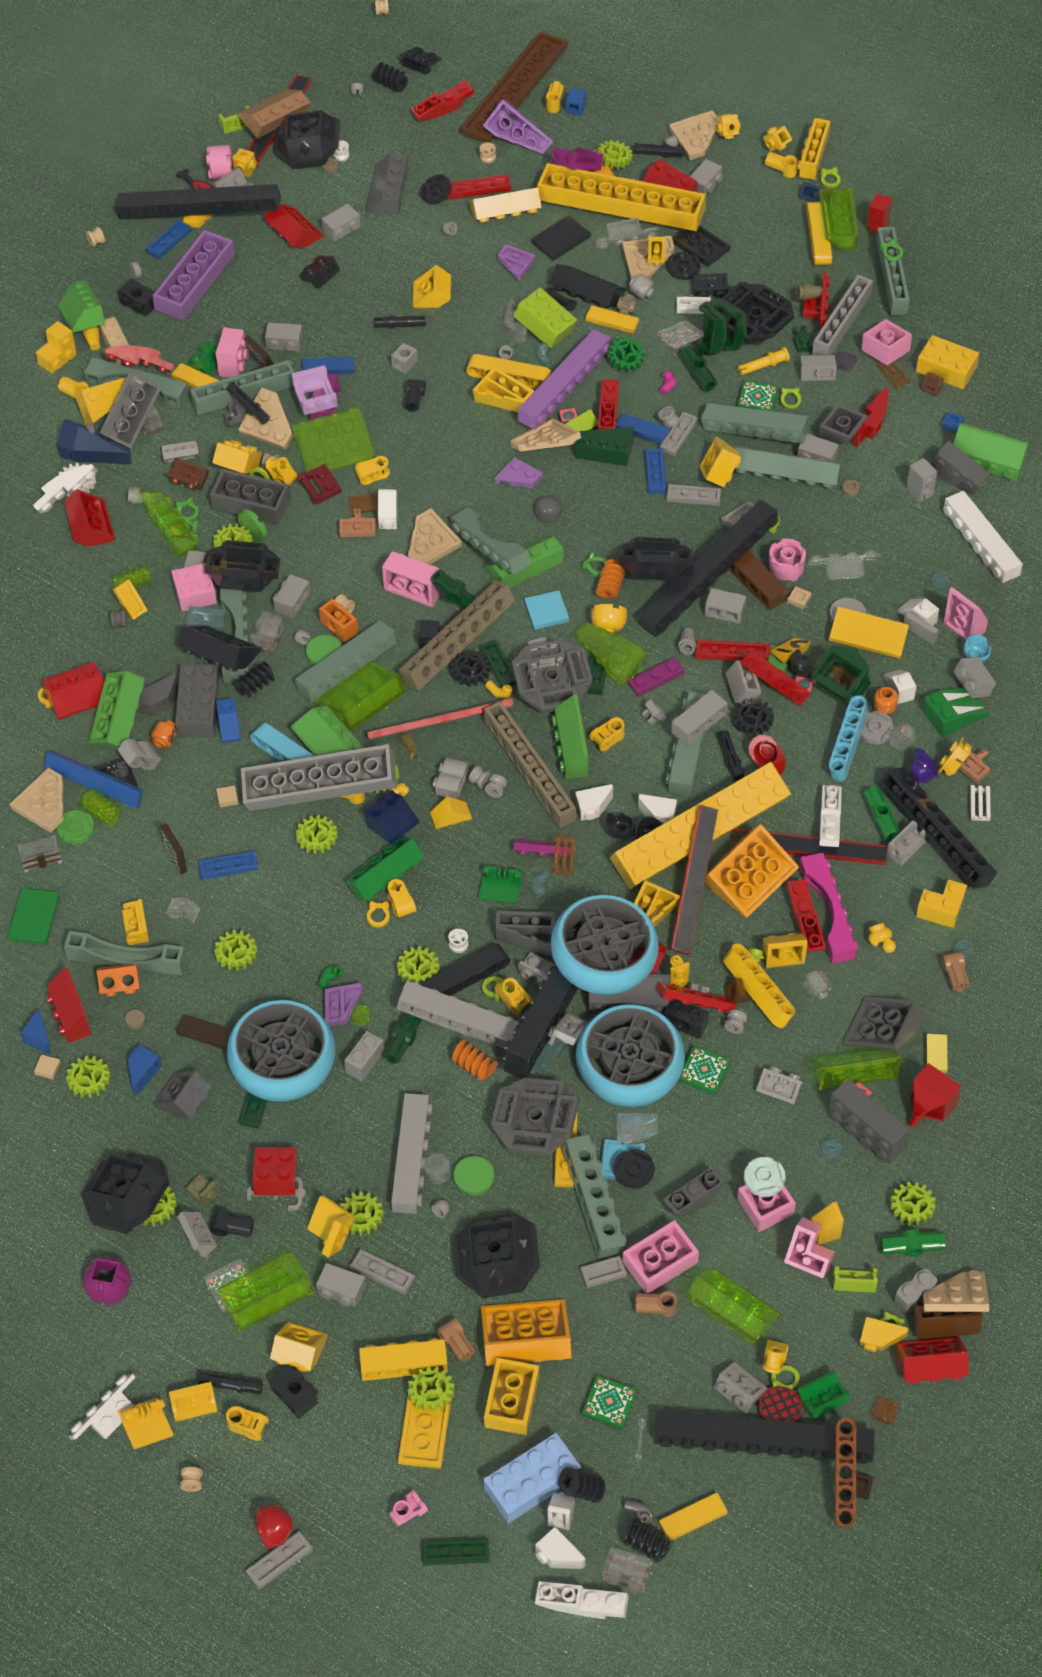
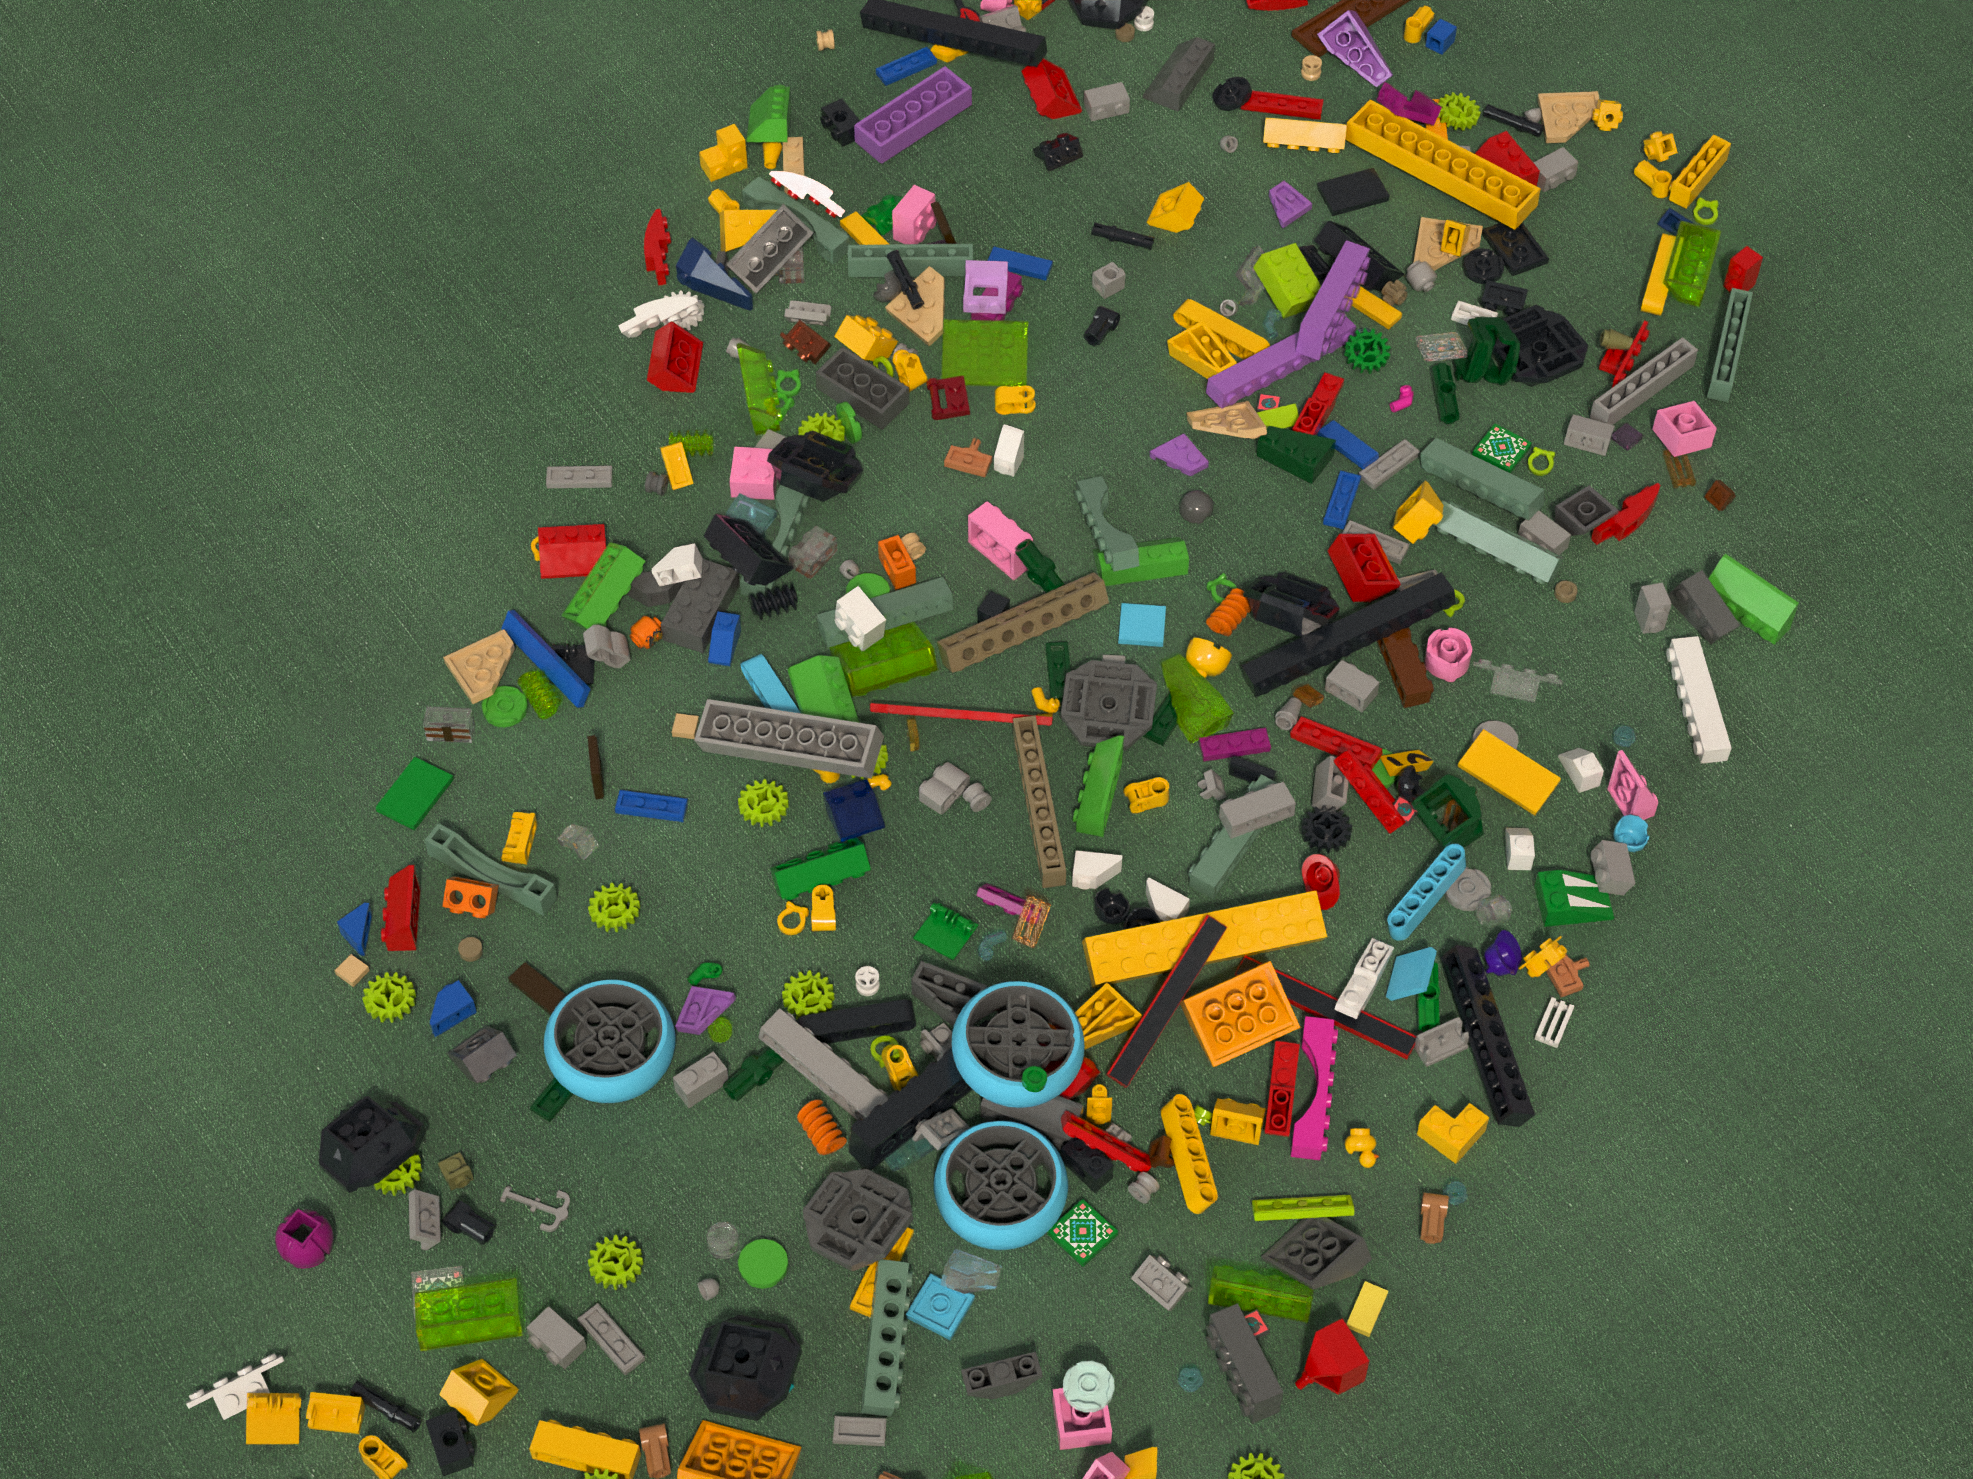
camera: 20 degrees right, 0 degrees up
light grey tile [129,261,142,279] -> none
red brick [252,1147,298,1196] -> none
light grey brick [265,322,303,352] -> none
light grey brick [272,574,311,618] -> none
yellow bracket [308,1195,355,1258] -> none
clear orange tile [349,493,378,514] -> none
light grey brick [391,1093,433,1214] -> none
tan plate [408,508,462,565] -> none
yellow slope [430,796,472,829] -> none
black gear [451,649,491,687] -> none
light grey wheel [485,774,507,798] -> none
clear bracket [594,218,660,249] -> none
black tile [614,1149,655,1189] -> none
bright pink brick [623,1220,699,1294] -> none
light grey wheel [658,406,679,428] -> none
black pin [717,730,745,781] -> none
yellow pin [737,347,790,376] -> none
tan tile [787,586,812,609] -> none
dark green plate [793,325,813,353] -> none
clear head [803,970,832,1001] -> none
orange head [873,687,898,714] -> none
bright green piece [880,238,903,262] -> none
light grey tile [904,612,939,644] -> none
yellow brick [916,335,979,390] -> none
blue tile [941,412,964,433] -> none
none -> light grey tile [546,466,613,489]
none -> red slope [644,209,671,286]
none -> white slope [652,543,703,586]
none -> white brick [834,586,886,652]
none -> green tile [1021,1066,1047,1092]
none -> black tile [1229,756,1276,783]
none -> lime tile [1252,1195,1354,1221]
none -> clear orange tile [1293,684,1324,708]
none -> medium lavender brick [1296,240,1371,361]
none -> red slope [1328,534,1401,602]
none -> medium azure tile [1386,947,1437,1001]

